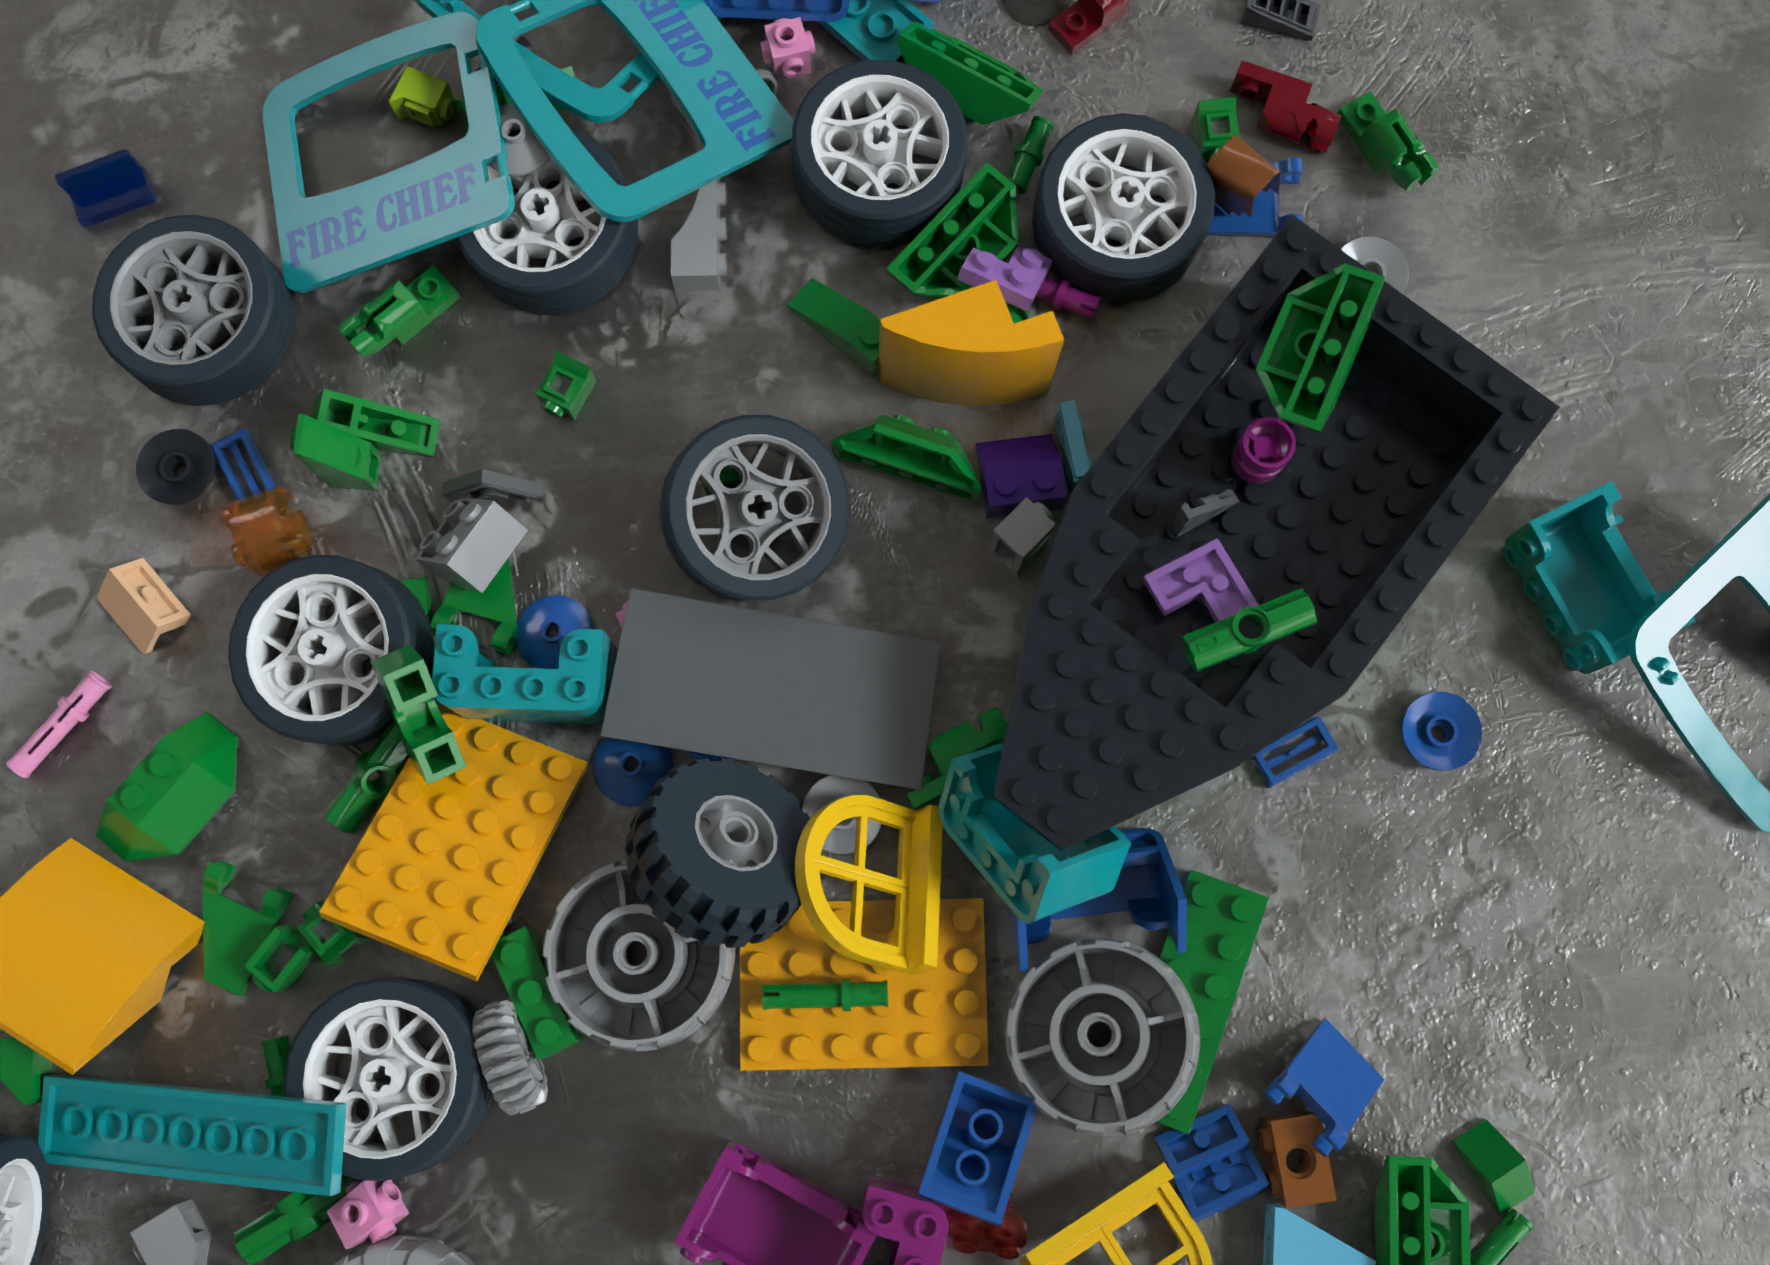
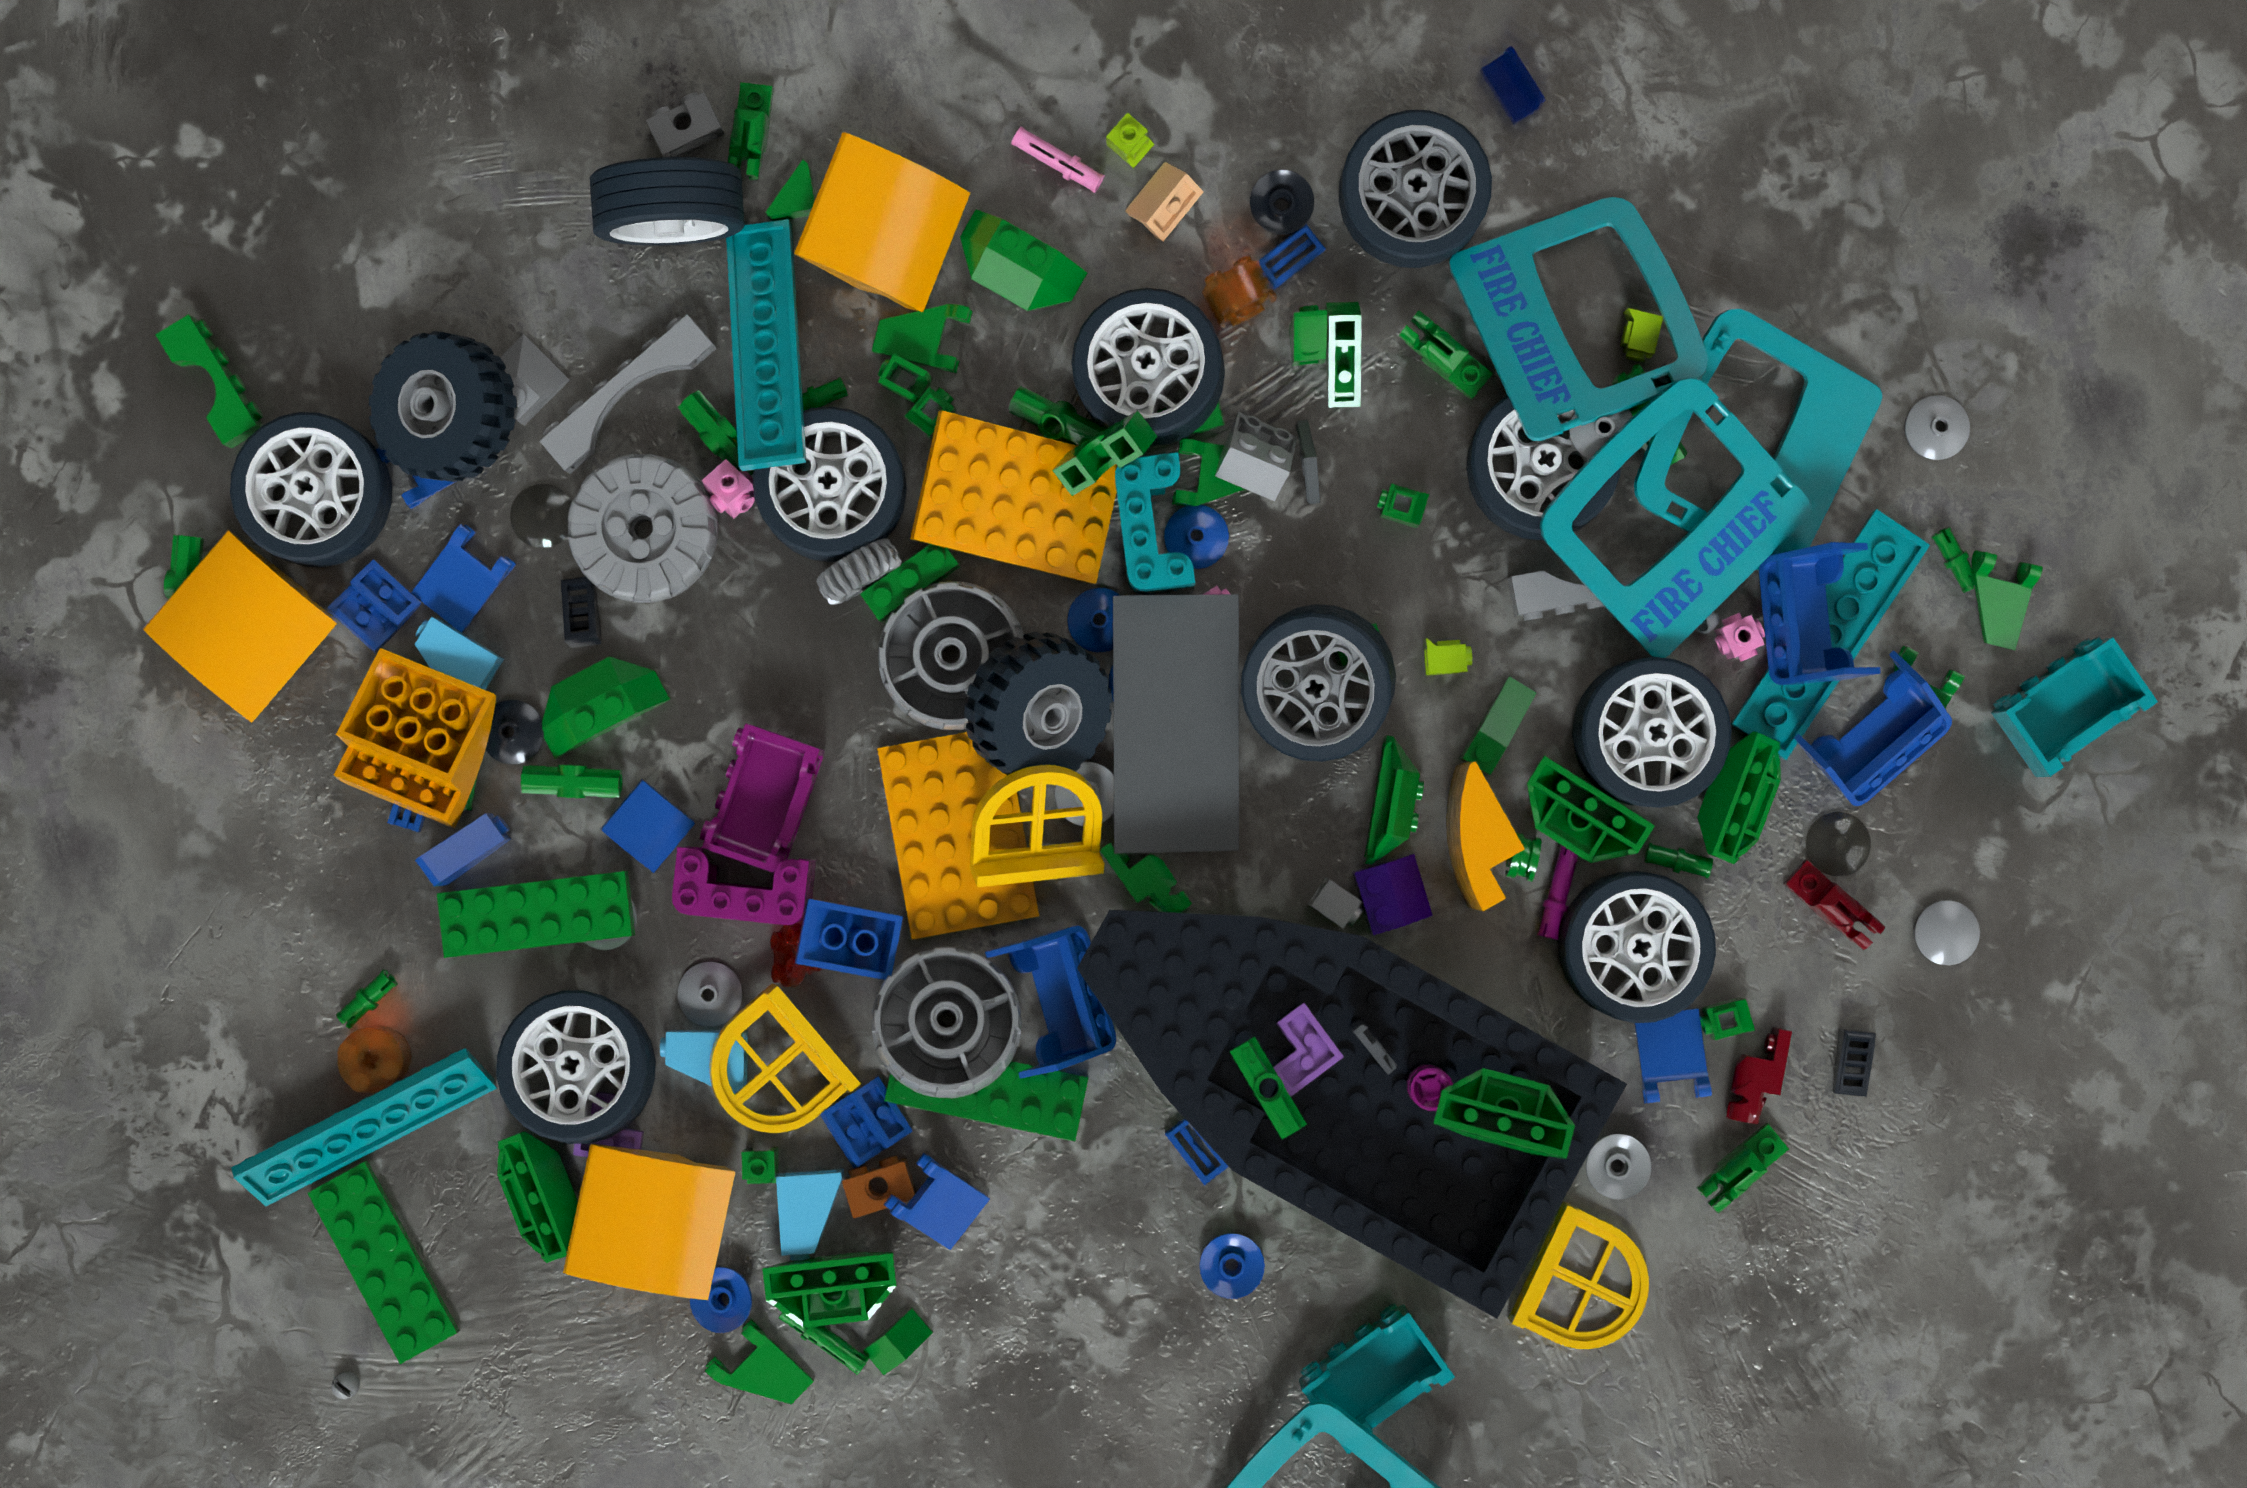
camera: 85 degrees right, 10 degrees up
green pin [762,978,888,1011] -> none
teal windscreen [939,743,1131,924] -> none
medium lavender plate [957,245,1053,312] -> none
medium azure plate [1054,400,1092,493] -> none
dark orange piece [1208,134,1281,217] -> none
none -> lime window [1106,112,1155,169]
none -> lime window [1423,638,1472,676]
none -> yellow window [1508,1201,1649,1349]

